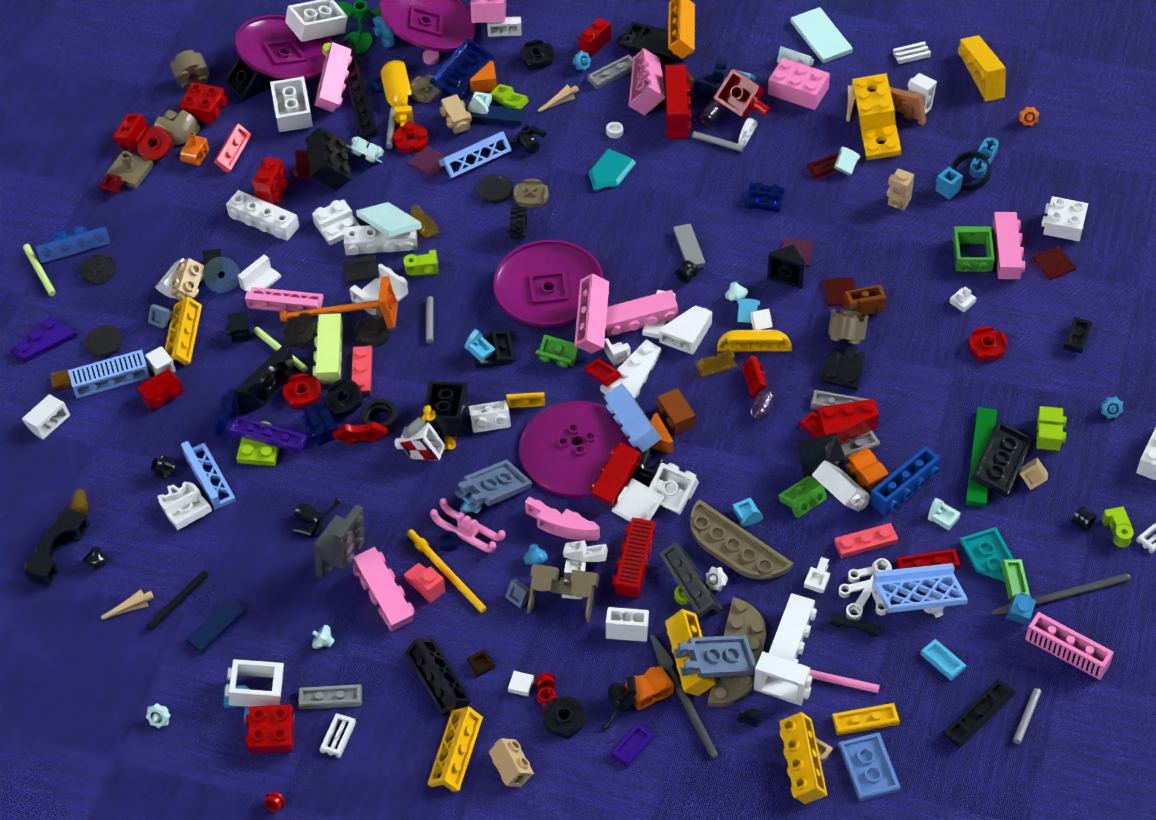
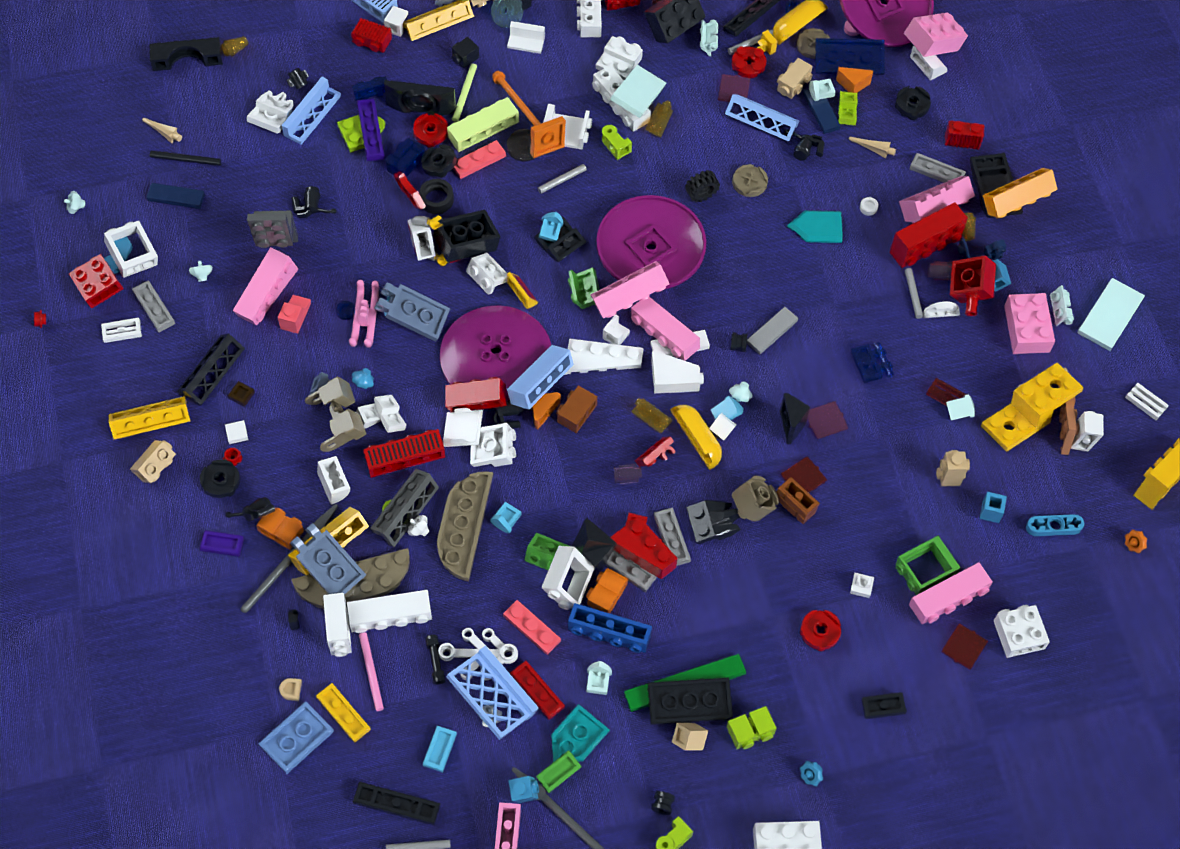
camera: 55 degrees right, 10 degrees up
black piece [83,547,109,569] -> none
bright pink fence [245,287,324,312] -> none
clear smoke tile [282,313,317,347] -> none
clear smoke piece [344,255,379,284] -> none
yellow bar [407,529,487,613] -> none
clear smoke tile [477,174,512,204] -> none
bright pink slope [525,496,600,541] -> none
red plate [535,672,555,690] -> none
dark azure piece [572,50,591,72] -> none
red tile [584,358,622,387] -> none
yellow brick [779,712,827,804] -> none
white plate [804,557,830,594] -> none
black tyre [951,151,991,191] -> none

